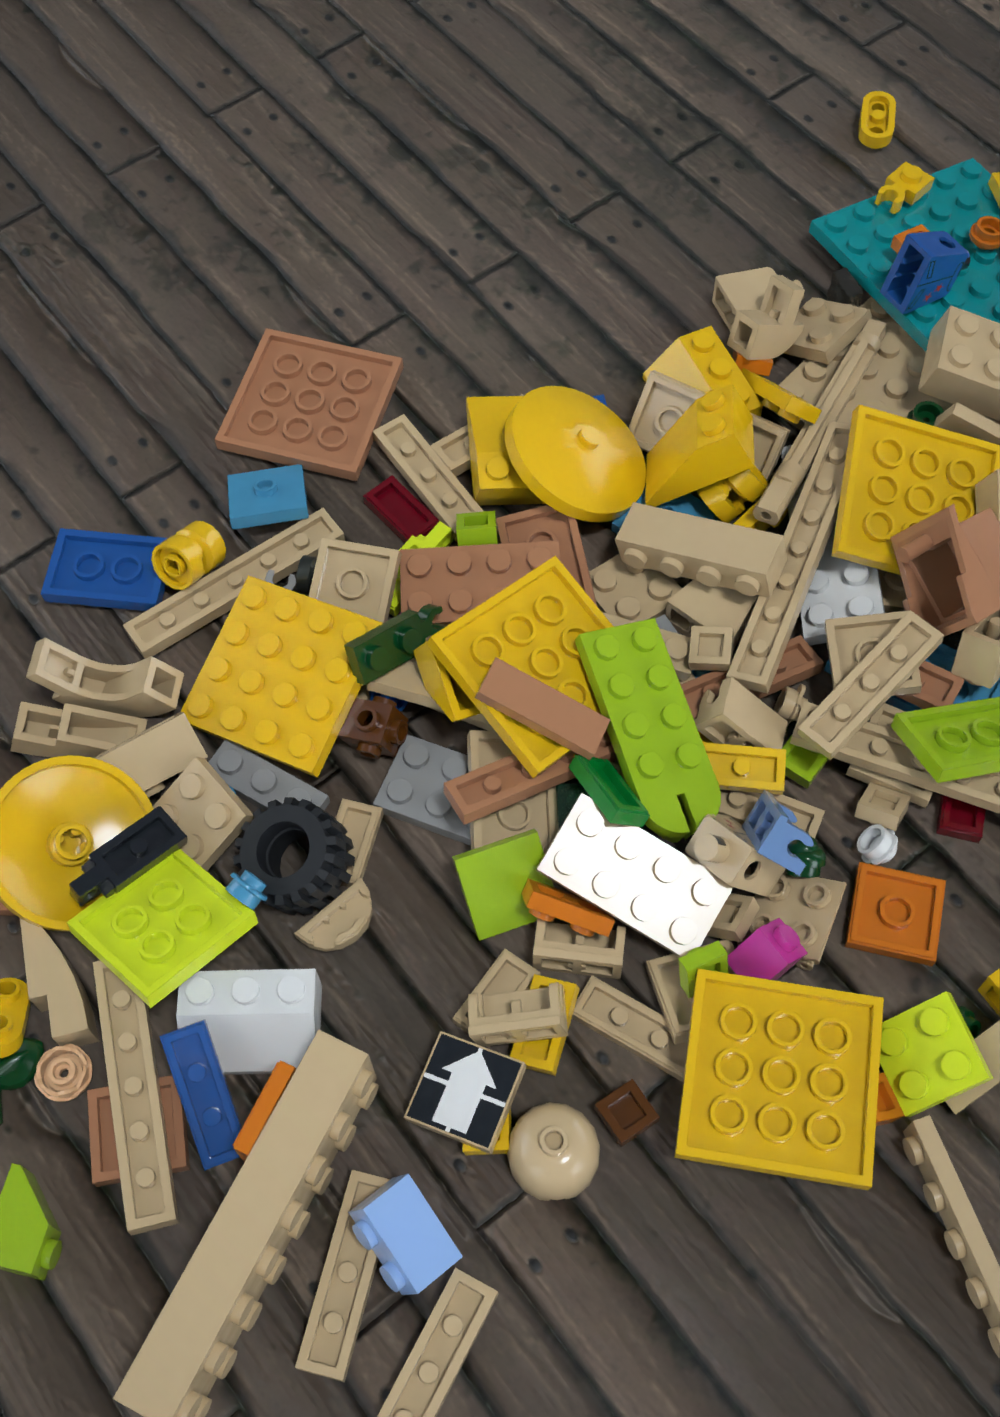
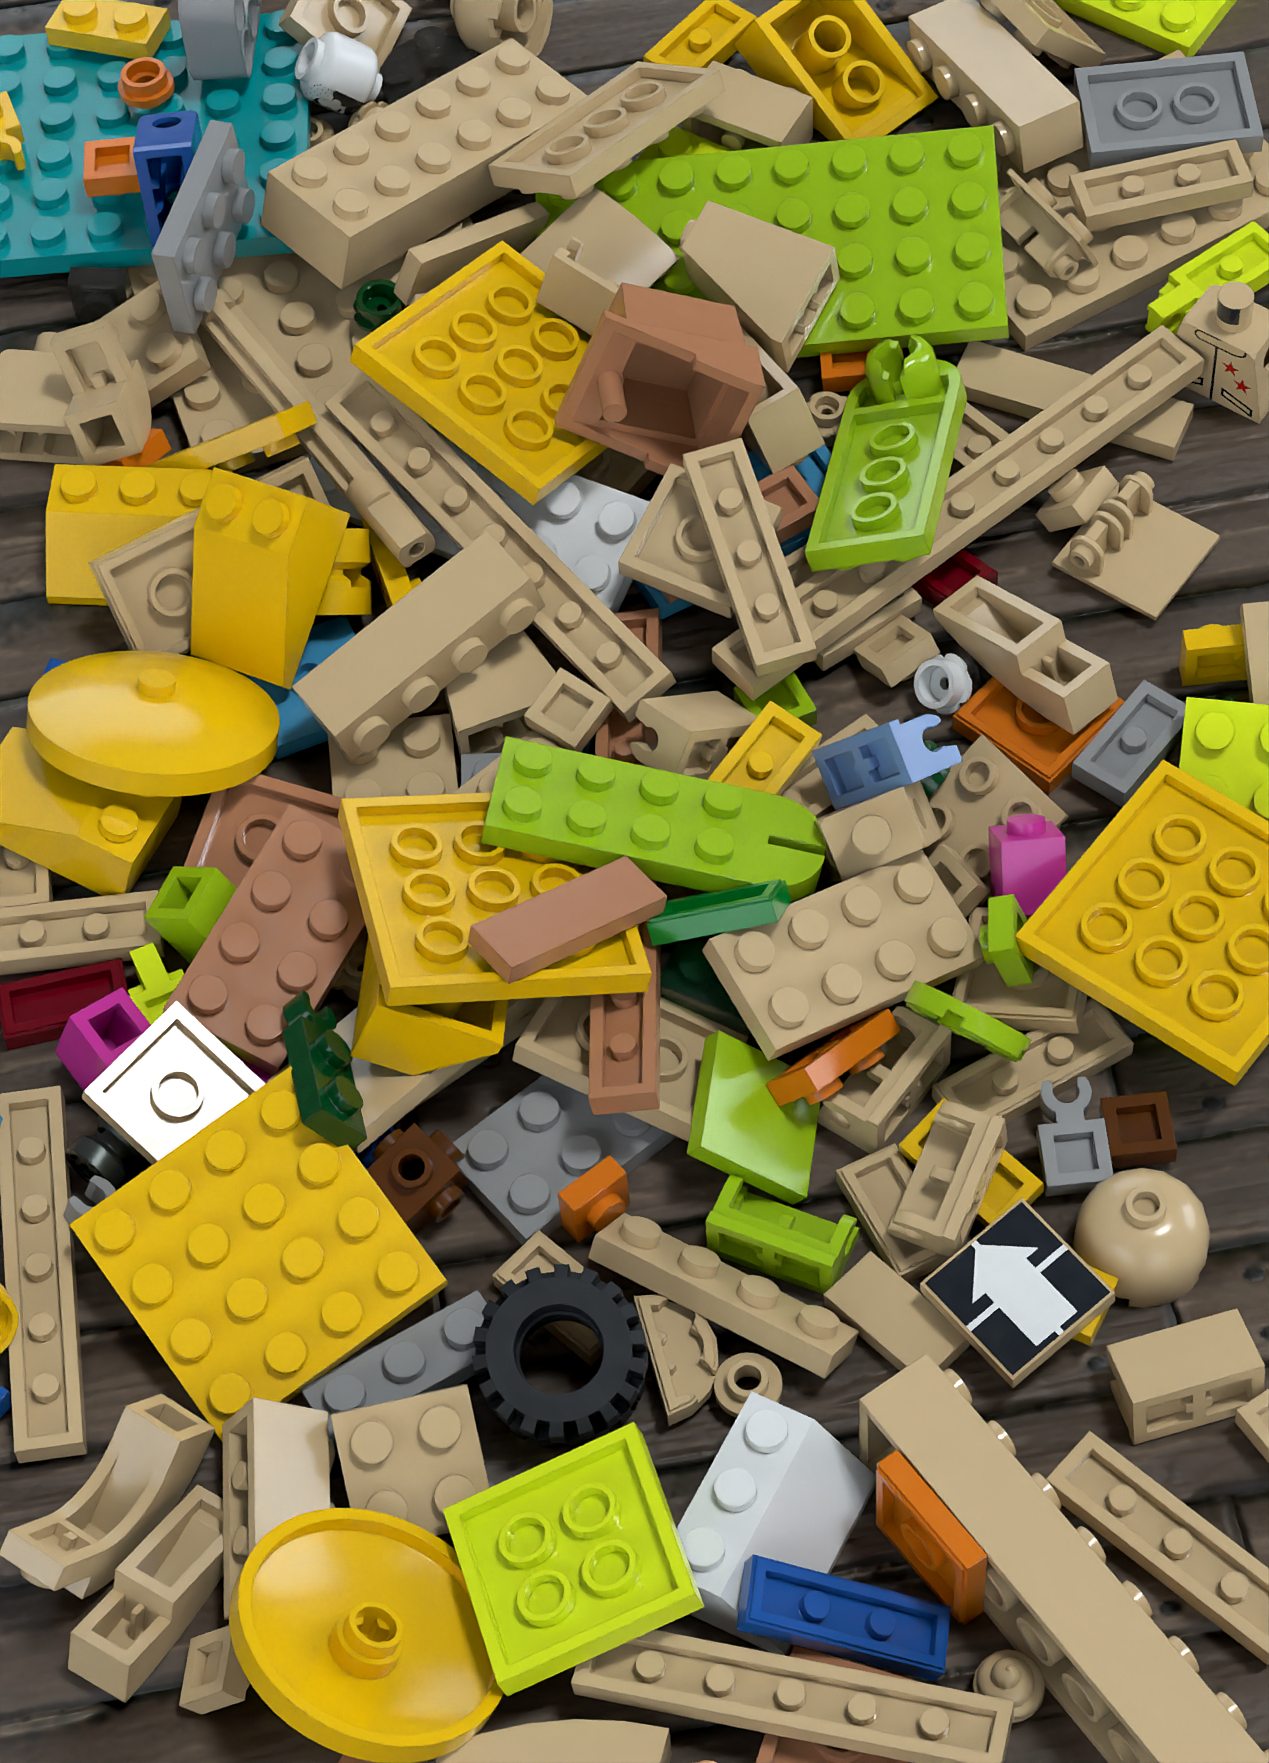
camera: 60 degrees left, 5 degrees down
black hinge [69,806,188,907] -> none
dark azure plate [225,870,267,910] -> none
light blue brick [348,1173,463,1295] -> none
tan plate [774,684,808,729] -> none
none -> dark pink brick [55,987,151,1091]
none -> light grey plate [151,120,255,334]
none -> orange plate [557,1155,630,1243]
none -> tan plate [588,1213,859,1379]
none -> lime hinge [706,1174,859,1295]
none -> tan plate [714,1353,783,1418]
none -> tan tile [824,1251,970,1371]
none -> lime tile [904,980,1031,1063]
none -> tan slope [933,575,1118,735]
none -> tan plate [972,1649,1045,1723]
none -> light grey plate [1036,1076,1113,1197]
none -> light grey plate [1071,680,1185,807]
none -> tan hinge [1107,1308,1265,1445]

